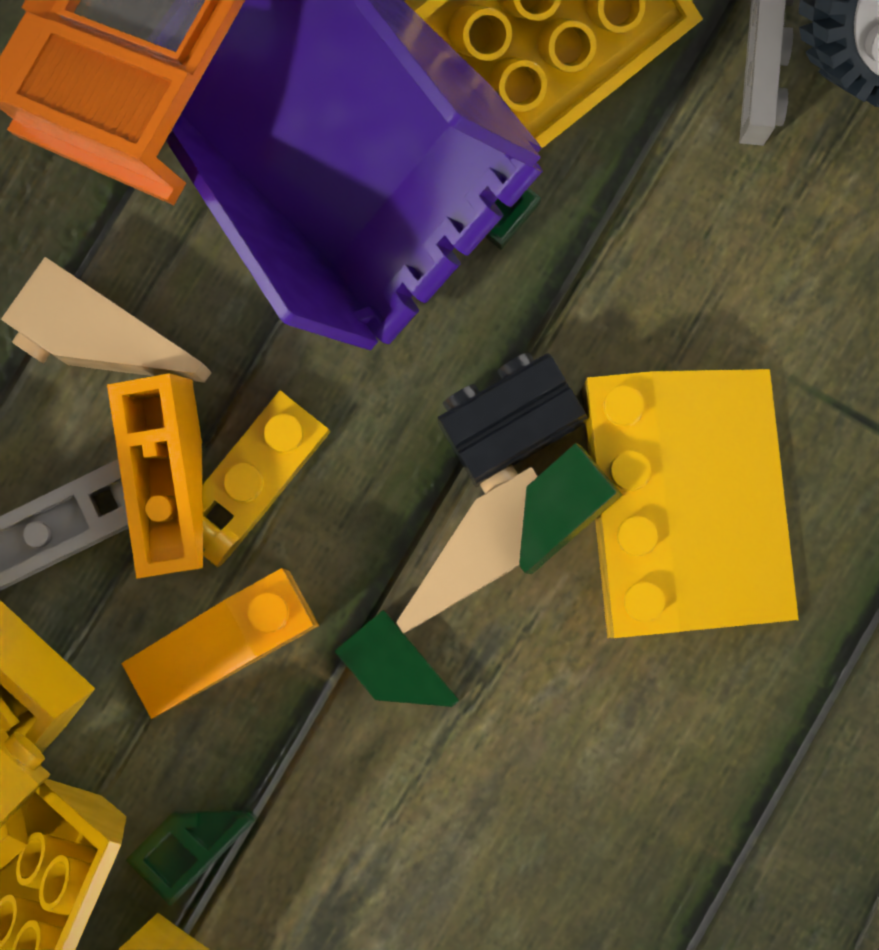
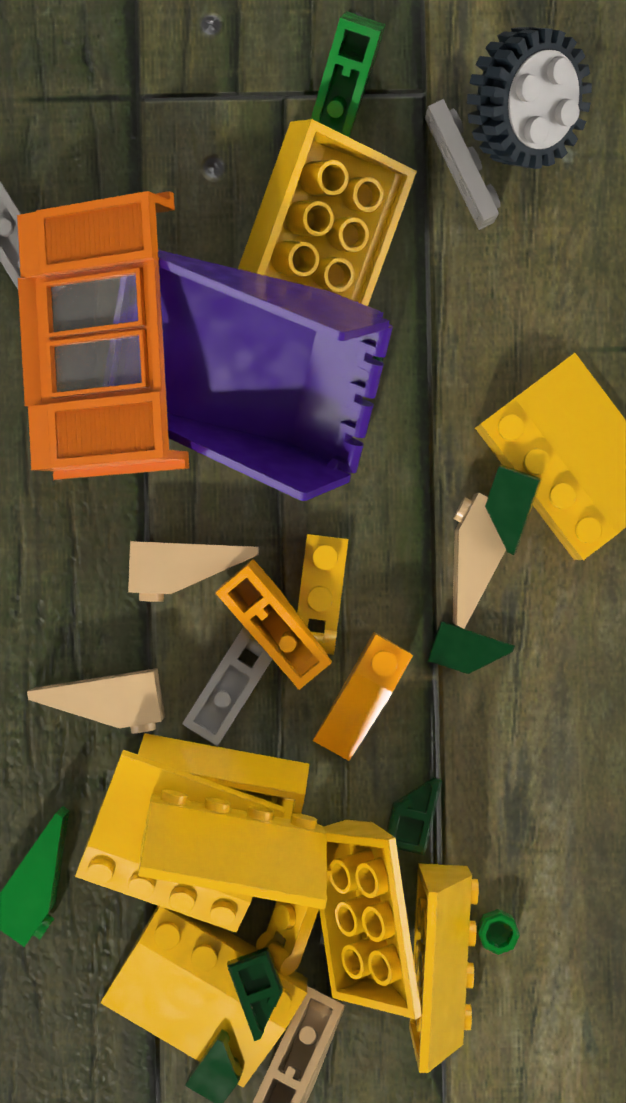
camera: 40 degrees left, 5 degrees up
black brick [438,352,588,488] -> none

